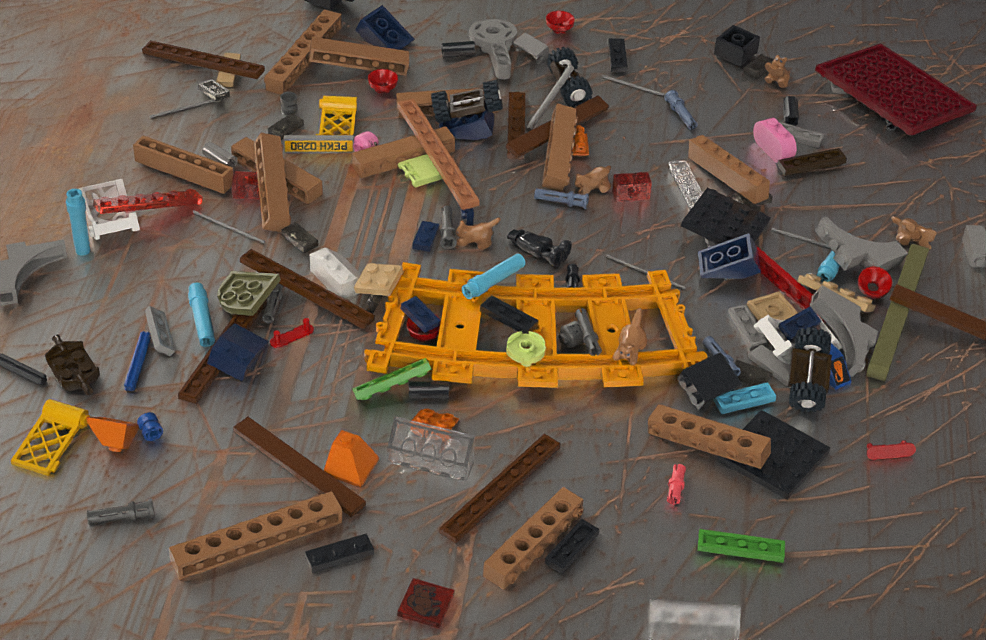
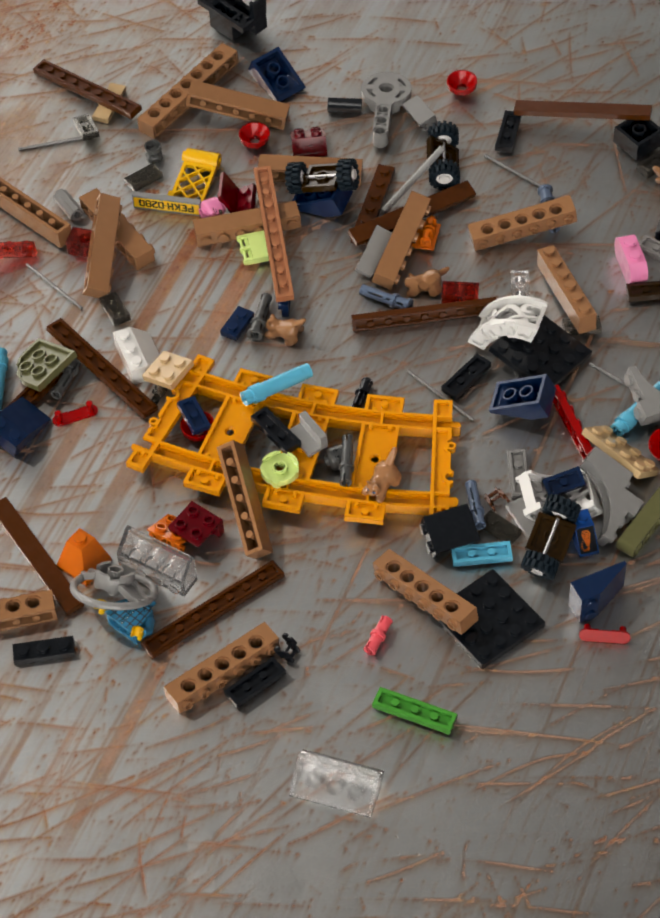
camera: 20 degrees right, 10 degrees up
bright green plate [352,358,432,400] -> none
clear red tile [397,578,455,628] -> none
black axle [409,381,449,398] -> none
black piece [507,229,572,267] -> none
tan plate [747,291,798,321] -> none
none -> light grey piece [70,561,158,611]
none -> dark azure torso [94,595,156,645]
none -> dark red bracket [168,501,224,548]
none -> dark red bracket [217,172,257,213]
none -> medium nougat brick [217,440,273,559]
none -> black piece [274,633,301,663]
none -> light grey panel [289,411,328,457]
none -> dark red bracket [290,127,327,157]
none -> reddish brown tile [351,297,496,332]
none -> light grey tile [354,225,392,279]
none -> black plate [441,353,491,400]
none -> white fence [467,295,549,350]
none -> medium nougat brick [468,195,577,251]
none -> reddish brown piece [484,486,510,512]
none -> reddish brown tile [513,100,652,120]
none -> dark blue slope [568,561,627,623]

